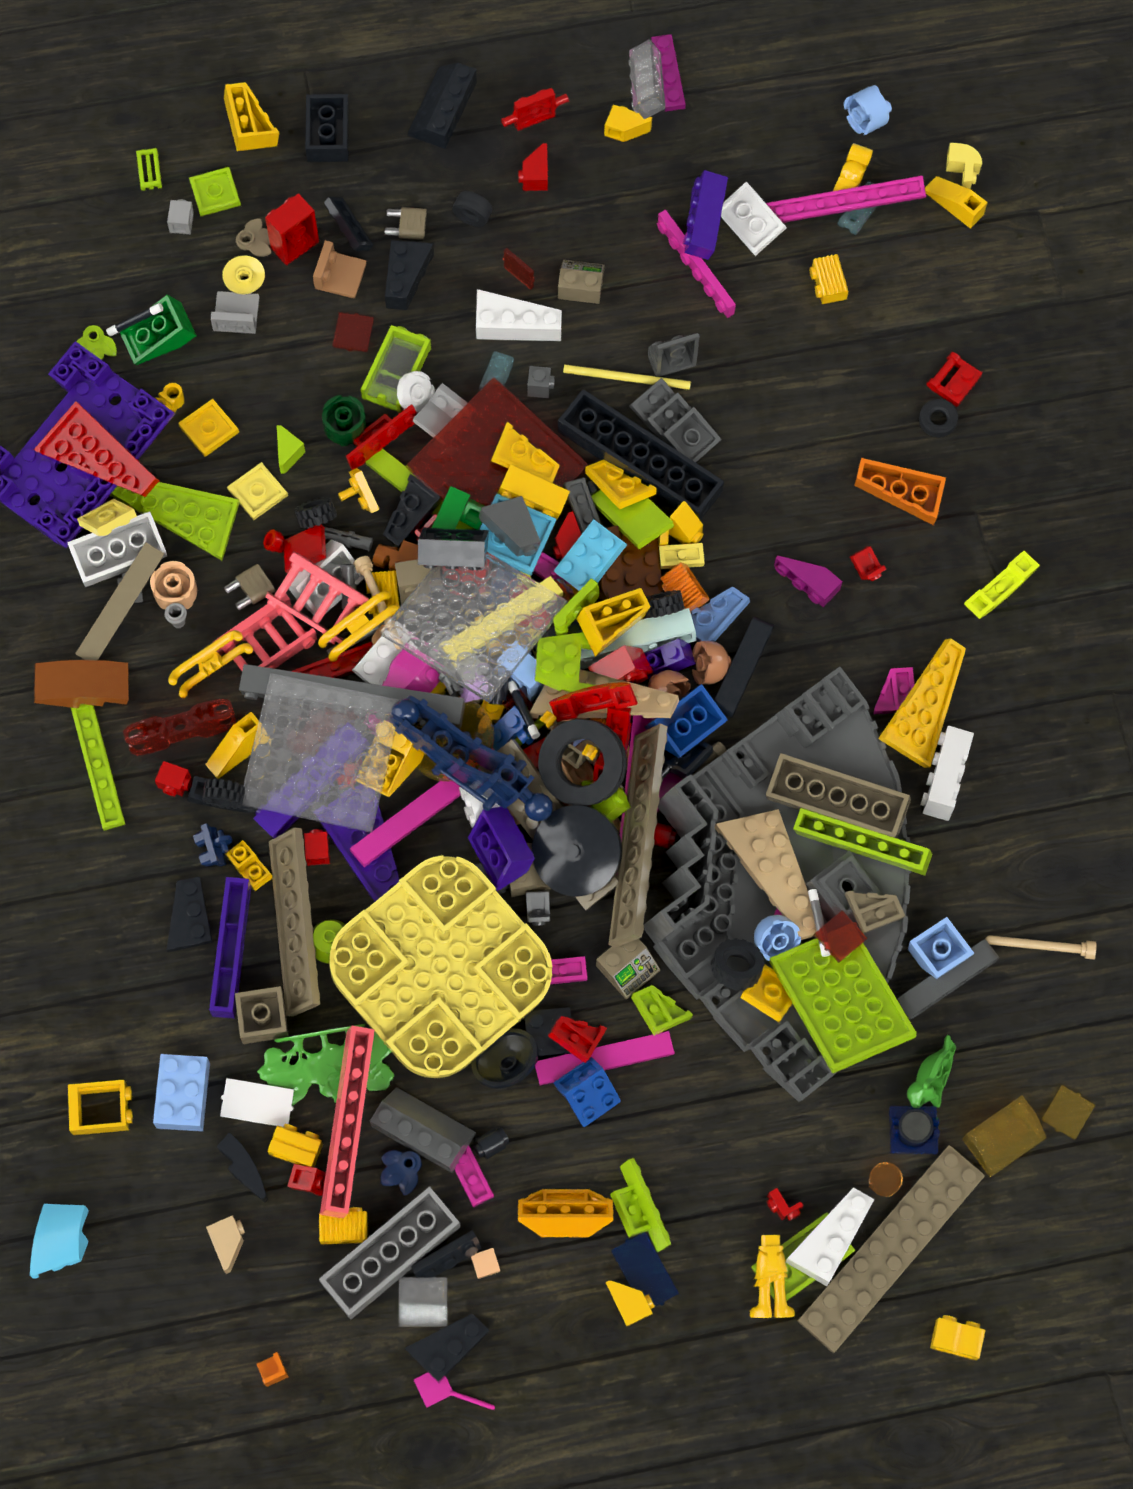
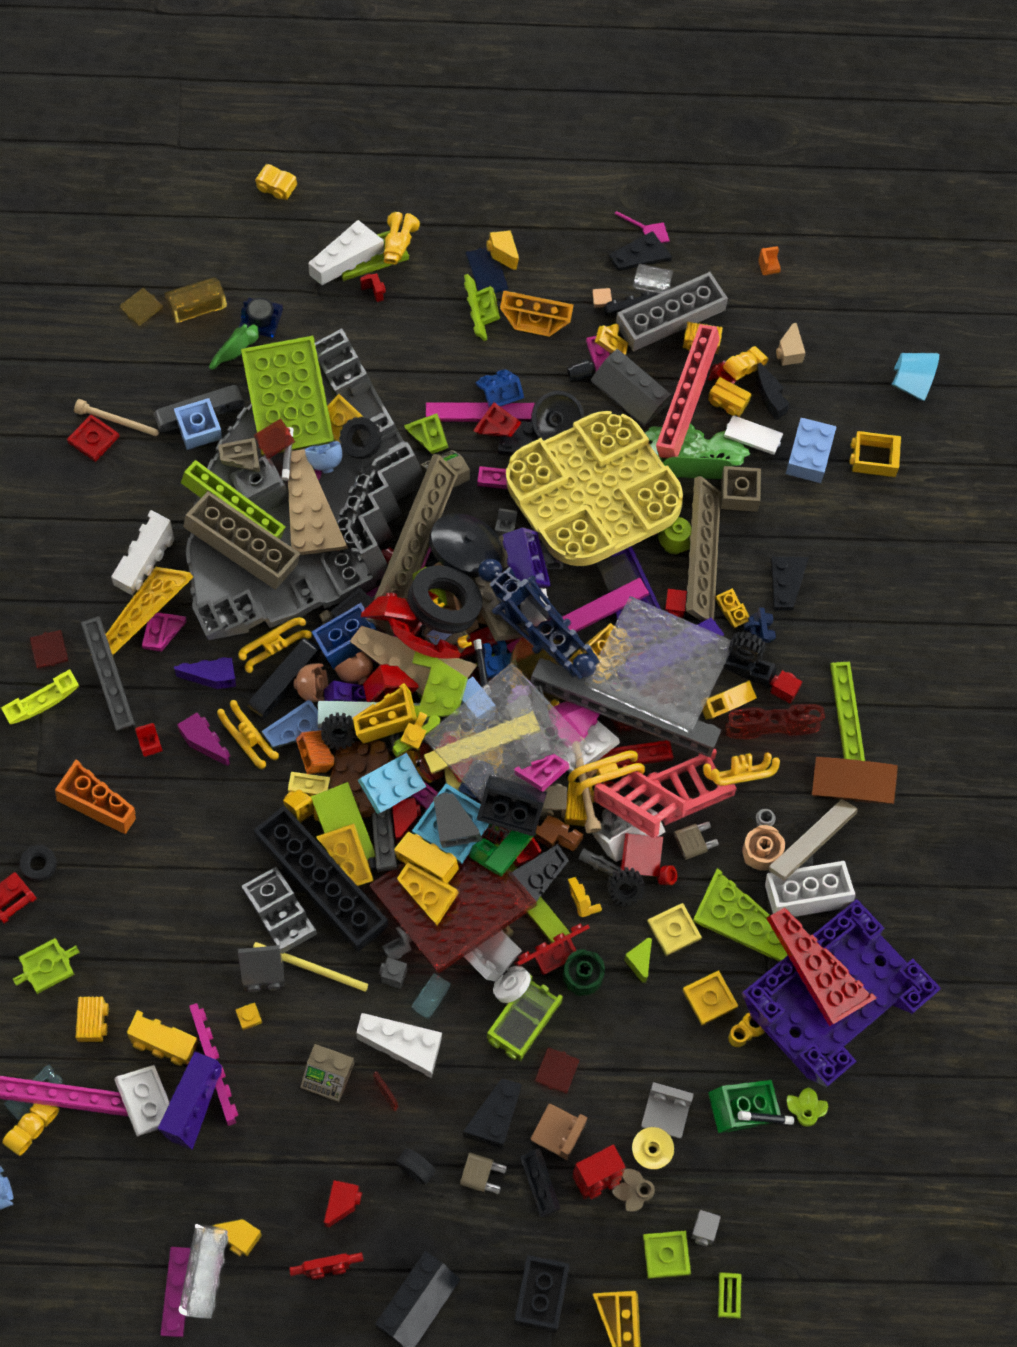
camera: 170 degrees left, 5 degrees down
light yellow plate [77,499,137,536] -> none
dark purple brick [209,877,251,1019] -> none
dark blue plate [381,1150,422,1195] -> none
dark tan plate [797,1145,985,1354] -> none
clear orange piece [869,1162,903,1197] -> none
none -> lime plate [13,938,80,994]
none -> clear red piece [30,630,68,669]
none -> red tile [67,414,120,462]
none -> dark grey tile [81,616,135,732]
none -> yellow wedge [127,1010,198,1066]
none -> dark purple slope [174,657,236,689]
none -> yellow piece [217,700,279,769]
none -> yellow plate [236,1002,262,1030]
none -> yellow piece [238,617,312,673]
none -> red slope [361,593,415,622]
none -> dark grey bracket [381,926,412,959]
none -> yellow plate [400,712,427,750]
none -> dark pink wing [514,754,570,792]
none -> yellow plate [595,324,629,355]
none -> clear smoke piece [596,553,637,592]
none -> yellow piece [723,346,769,380]

